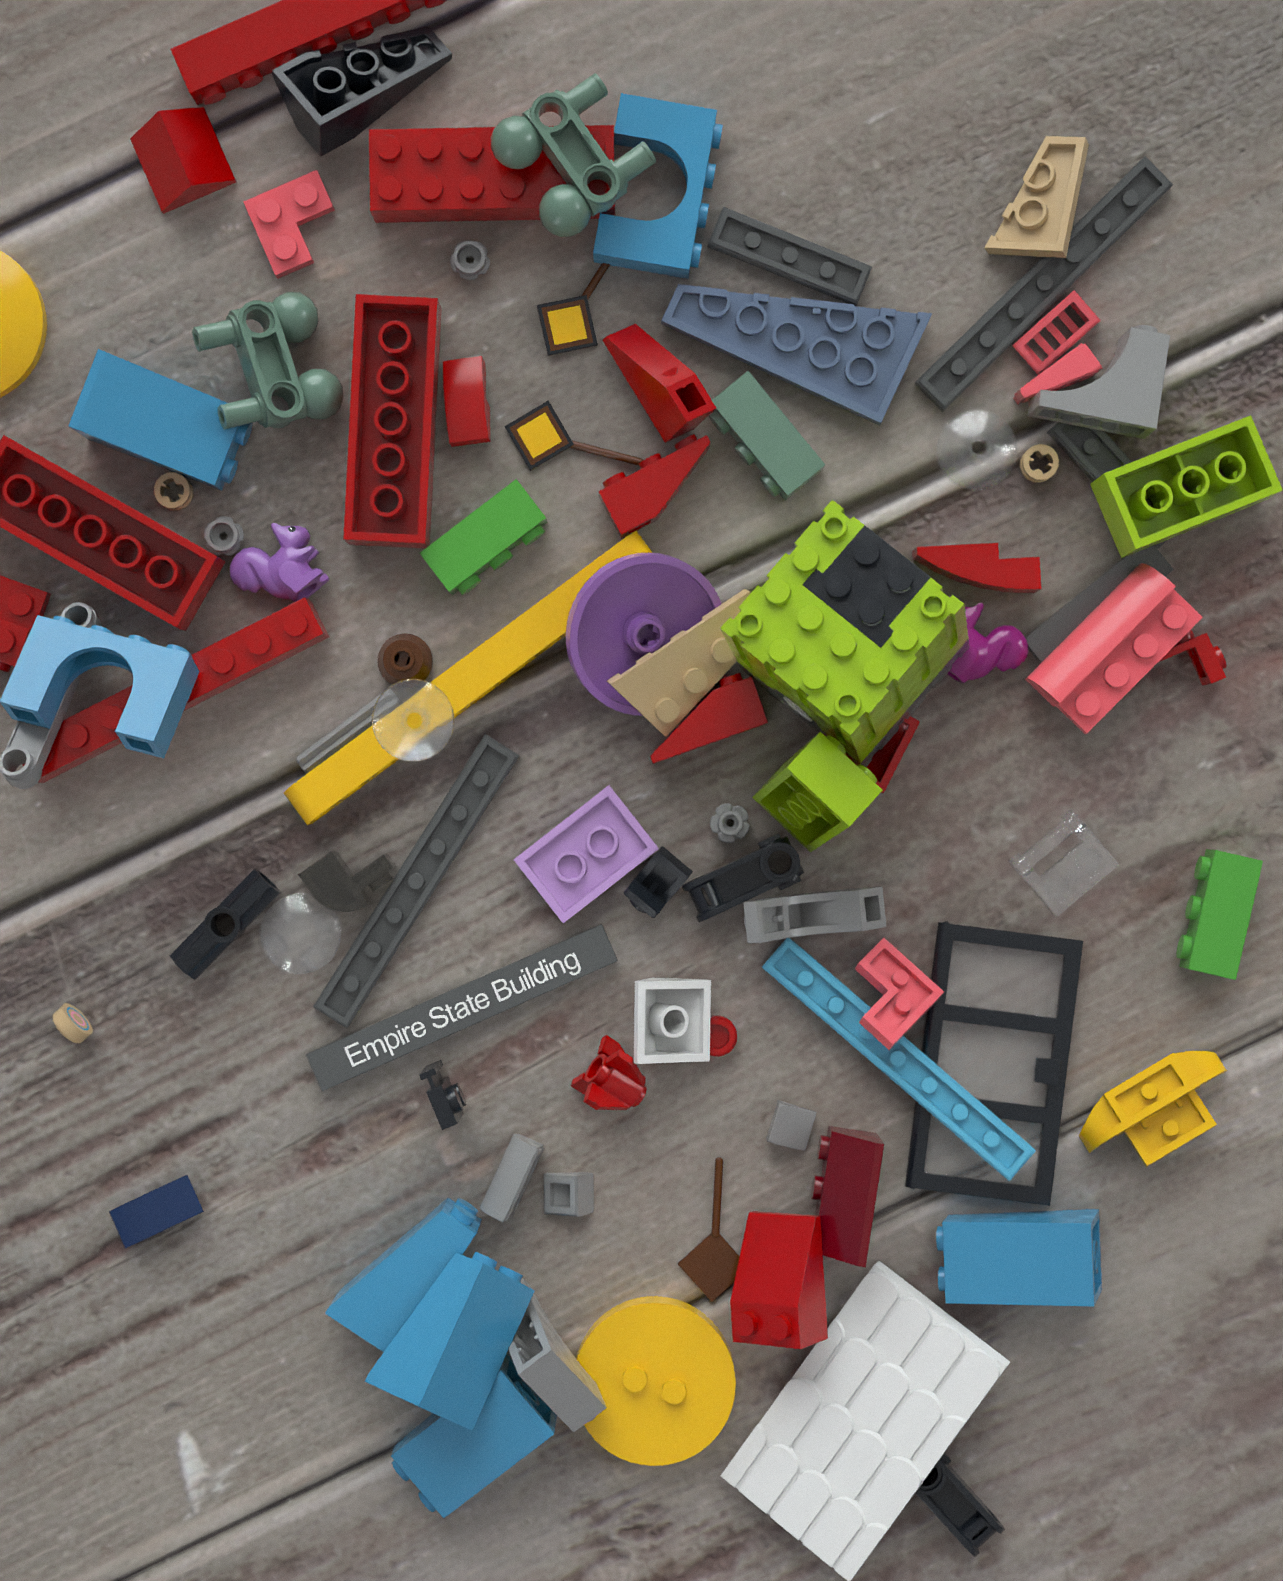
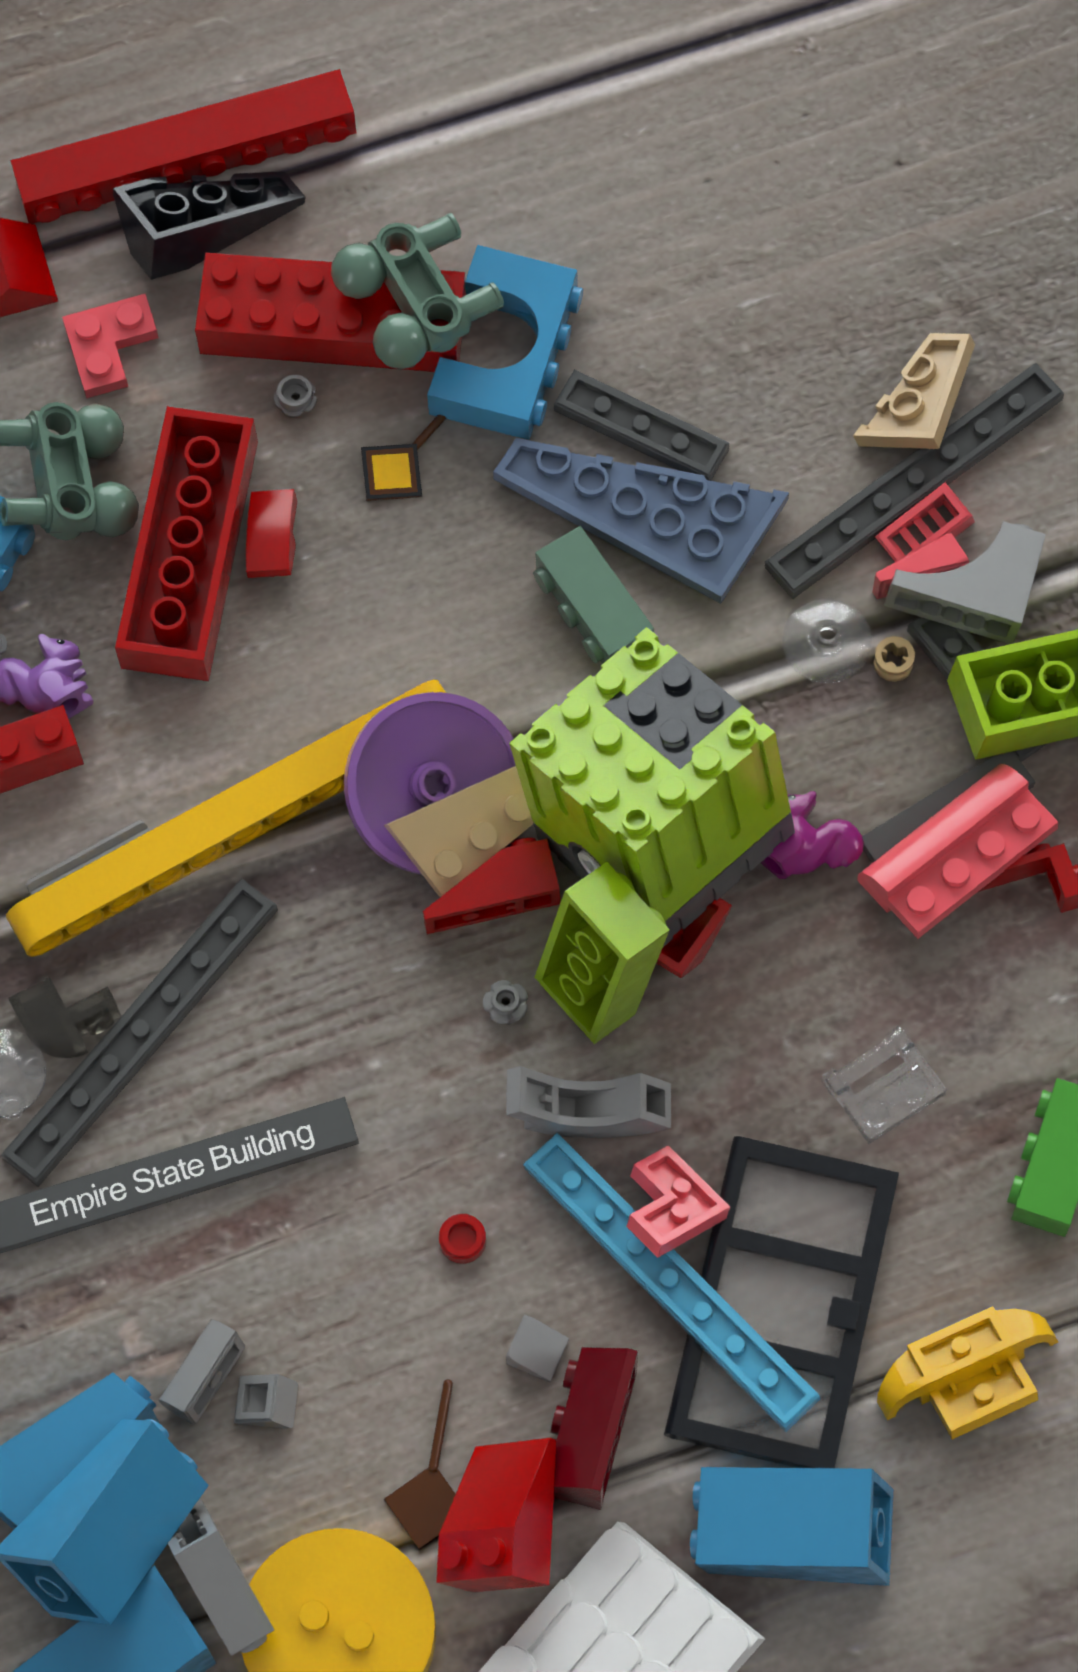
camera: 15 degrees right, 20 degrees down
clear dish [372,679,454,761] -> none
reddish brown cone [378,633,433,688] -> none
black plate [419,1060,467,1130] -> none
bright green brick [420,479,548,595] -> none
piece [505,400,643,471] -> none
lavender plate [514,785,659,923] -> none
red brick [571,1035,647,1110] -> none
red slope [598,434,710,539] -> none
red slope [602,324,716,443] -> none
black bracket [624,846,693,918] -> none
white slope [634,978,711,1064] -> none
black piece [682,833,805,922] -> none
red slope [912,543,1041,593] -> none

